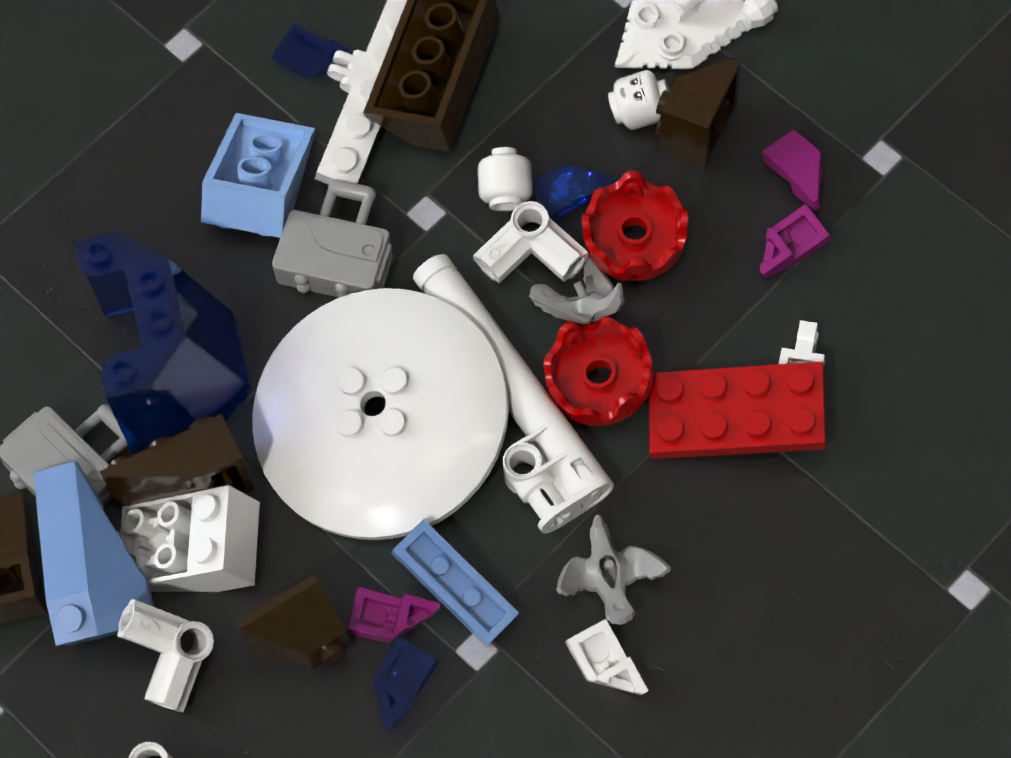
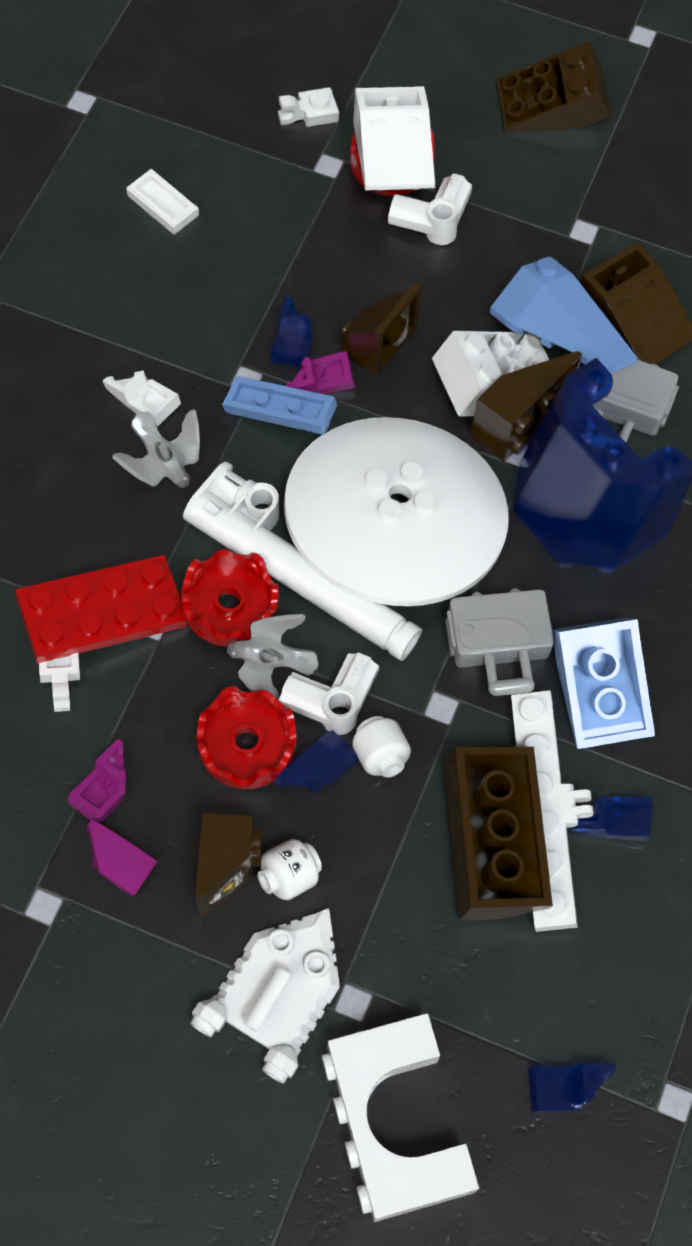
camera: 150 degrees right, 0 degrees up
white piece [117,599,214,712] -> none

